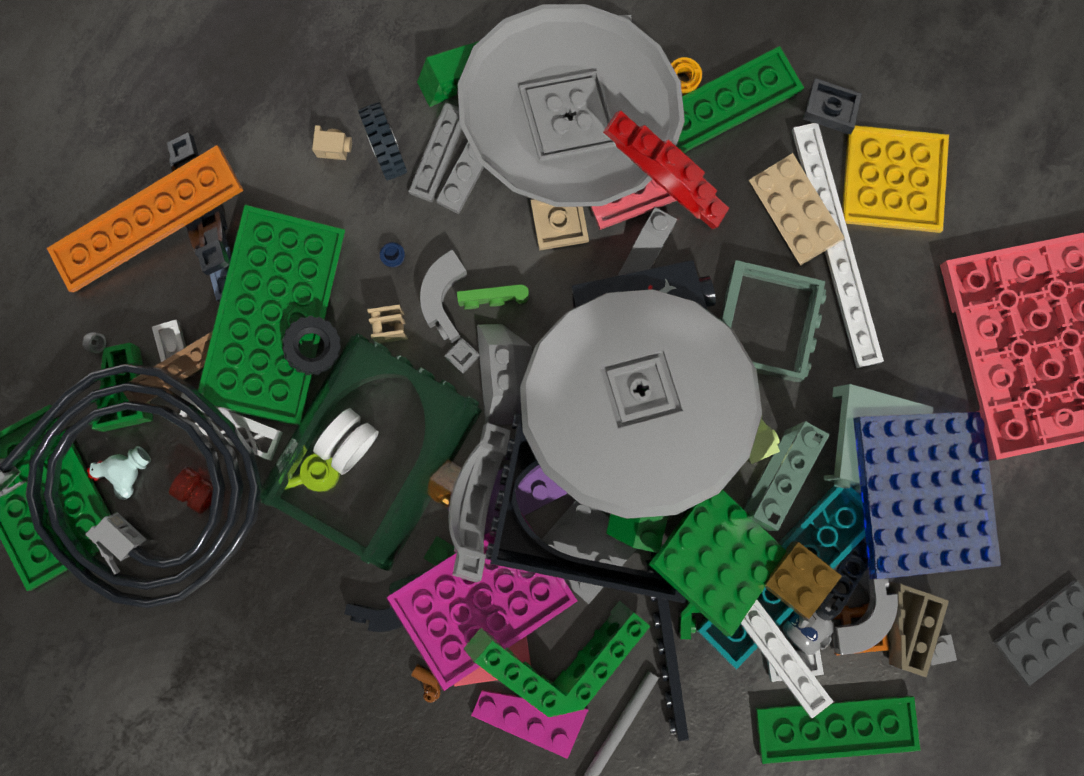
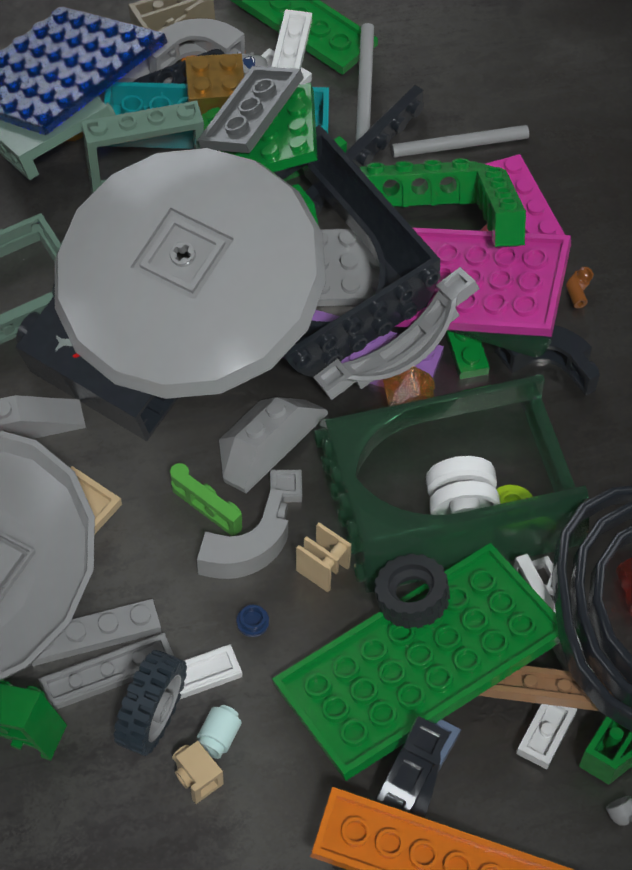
camera: 135 degrees left, 25 degrees down
none -> white tile [180,644,242,699]
none -> light aqua brick [197,705,242,759]
none -> dark grey plate [198,66,304,153]
none -> light grey piece [356,23,374,142]

